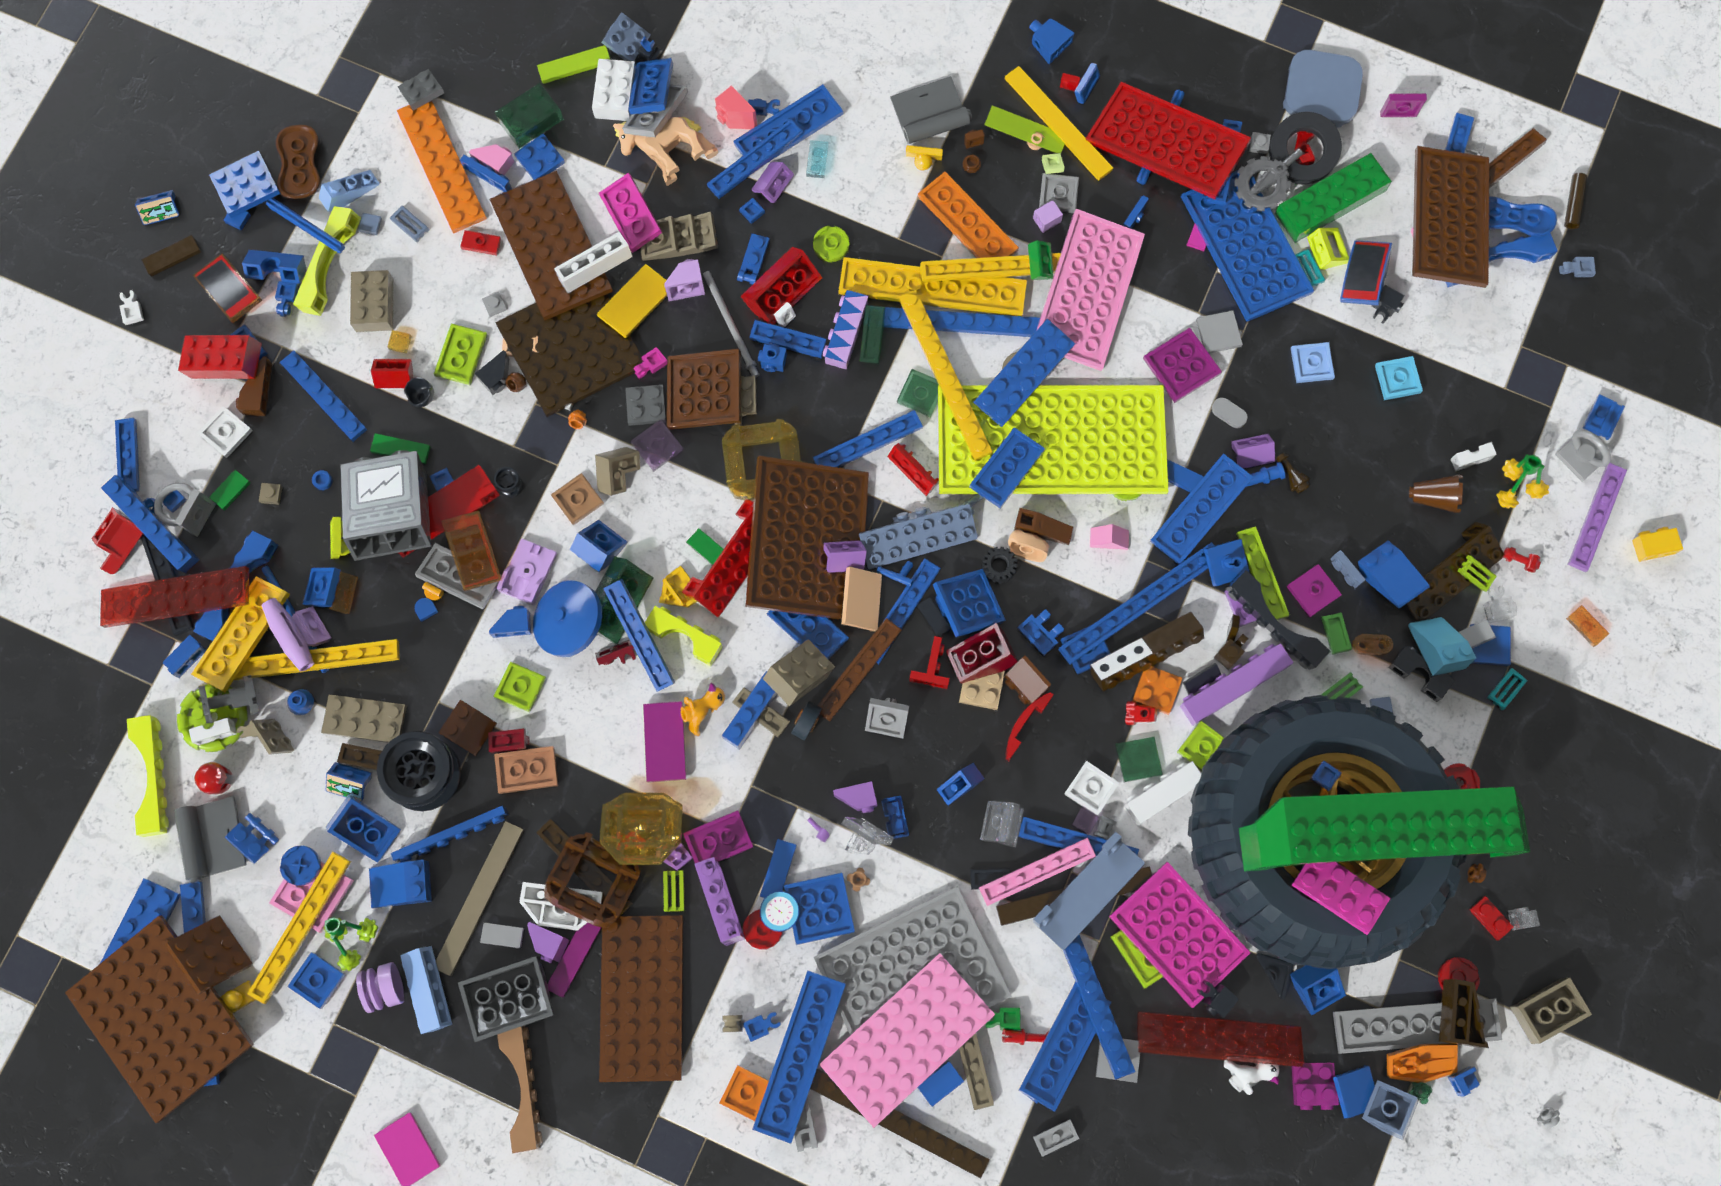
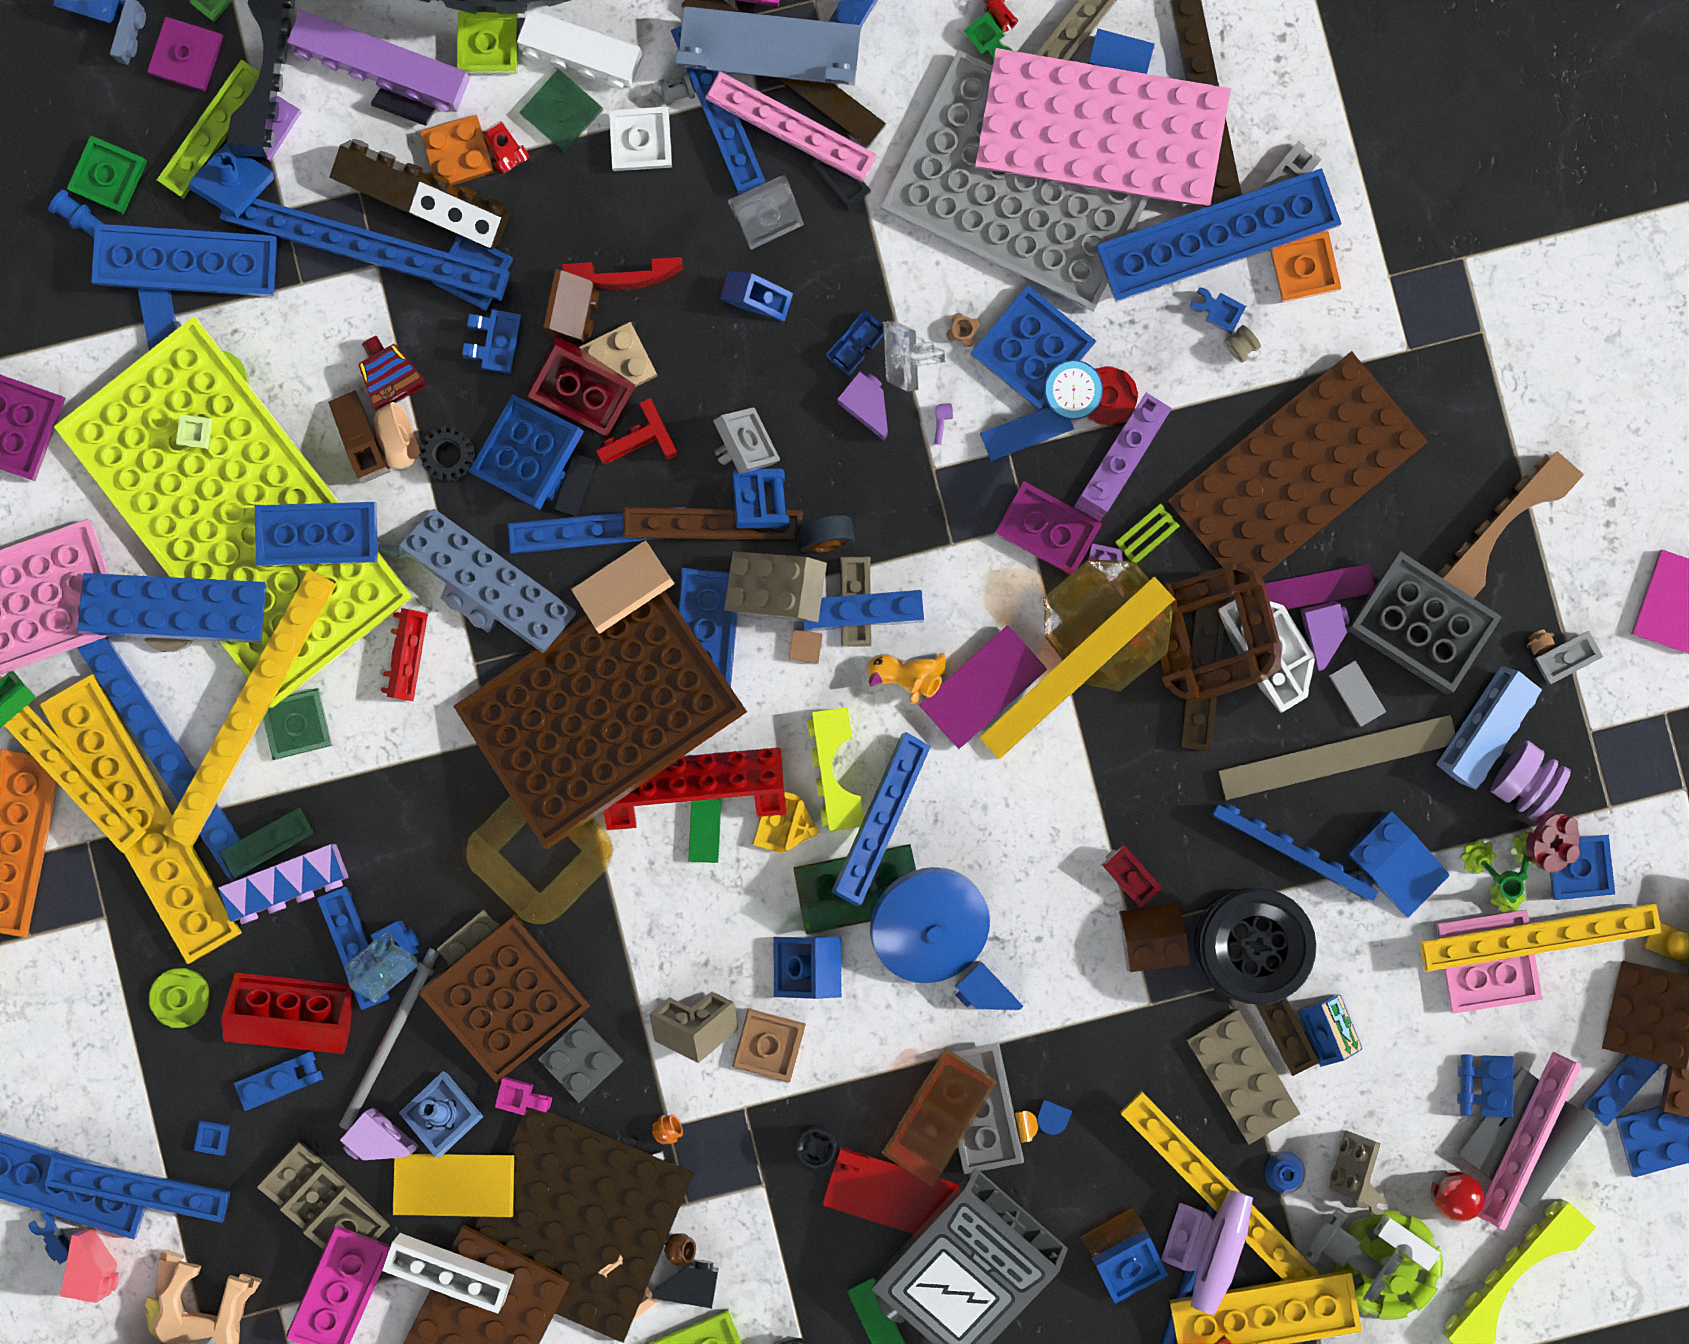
camera: 130 degrees left, 10 degrees up
blue tile [280,846,321,886] -> none
blue slope [326,794,401,863] -> none
neon yellow tile [330,517,350,559] -> none
blue tile [430,468,453,491] -> none
lime tile [493,662,546,713] -> none
nougat plate [494,746,558,794] -> none
lavender piece [497,538,557,605] -> none
dark red plate [595,640,636,665] -> none
clear purple plate [630,419,684,472] -> none
medium lavender panel [752,162,794,203] -> none
white tile [774,302,796,328] -> none
clear light blue plate [806,140,829,178] -> none
blue plate [813,410,923,468] -> none
medium lavender panel [824,541,867,572] -> none
blue piece [877,561,914,587] -> none
clear purple plate [1072,807,1099,834] -> none
bright pink slope [1090,524,1129,550] -> none
light grey tile [1212,398,1247,428] -> none
dark brown brick [1214,634,1249,670] -> none
dark brown tile [1226,614,1240,641] -> none
medium lavender panel [1232,434,1275,468] -> none
dark brown piece [1276,452,1311,494] -> none
none -> green plate [67,136,147,215]
none -> yellowish green plate [176,414,212,449]
none -> clear light blue bracket [345,931,418,1002]
none -> torso [358,336,428,410]
none -> medium blue plate [399,1071,483,1158]
none -> blue plate [731,469,790,530]
none -> medium nougat tile [789,629,823,664]
none -> yellow tile [979,577,1175,759]
none -> bright pink tile [1477,1052,1582,1230]
none -> plate [1526,811,1580,873]
none -> medium nougat plate [1527,629,1556,655]
none -> light grey plate [1534,631,1603,685]

